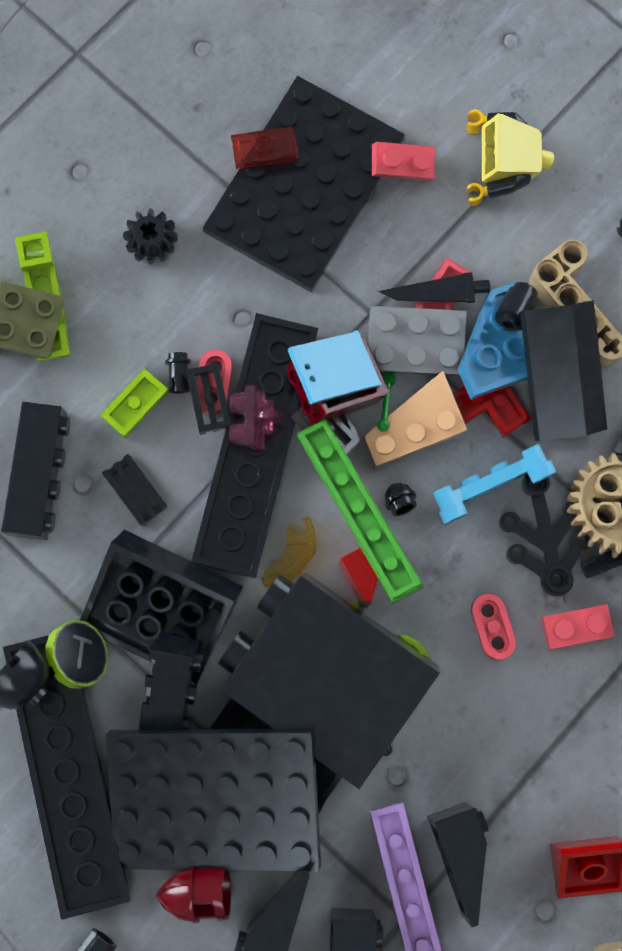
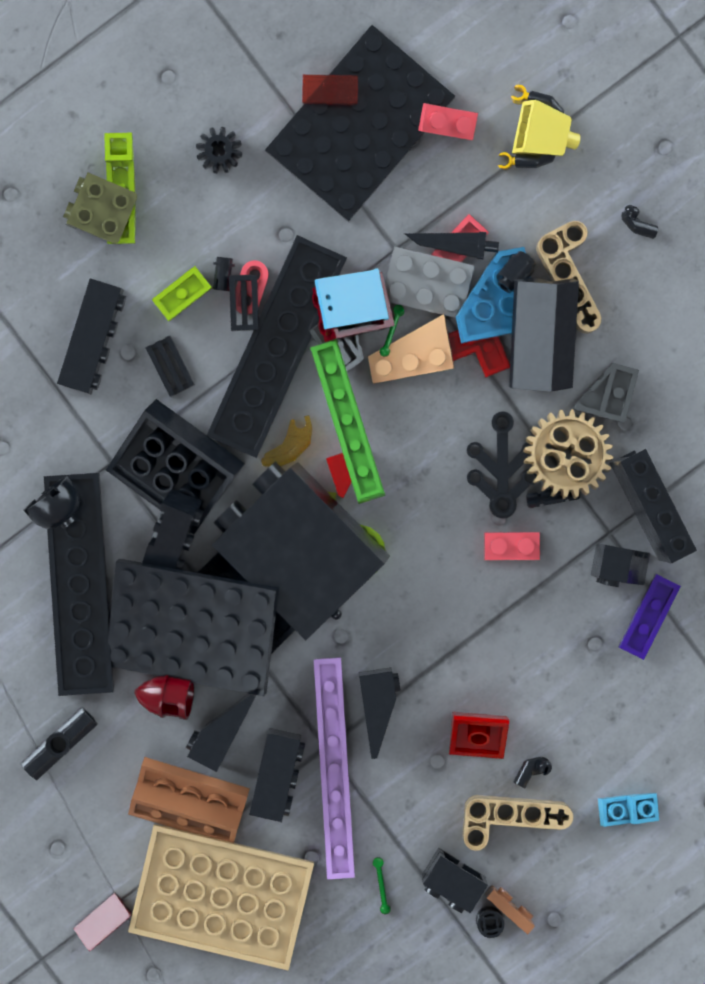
camera: 15 degrees right, 10 degrees up
black tile [46,620,108,689] -> none
clear pink hips [229,385,283,451] -> none
black plate [385,483,417,516] -> none
medium azure plate [433,444,557,525] -> none
coral plate [471,594,516,660] -> none

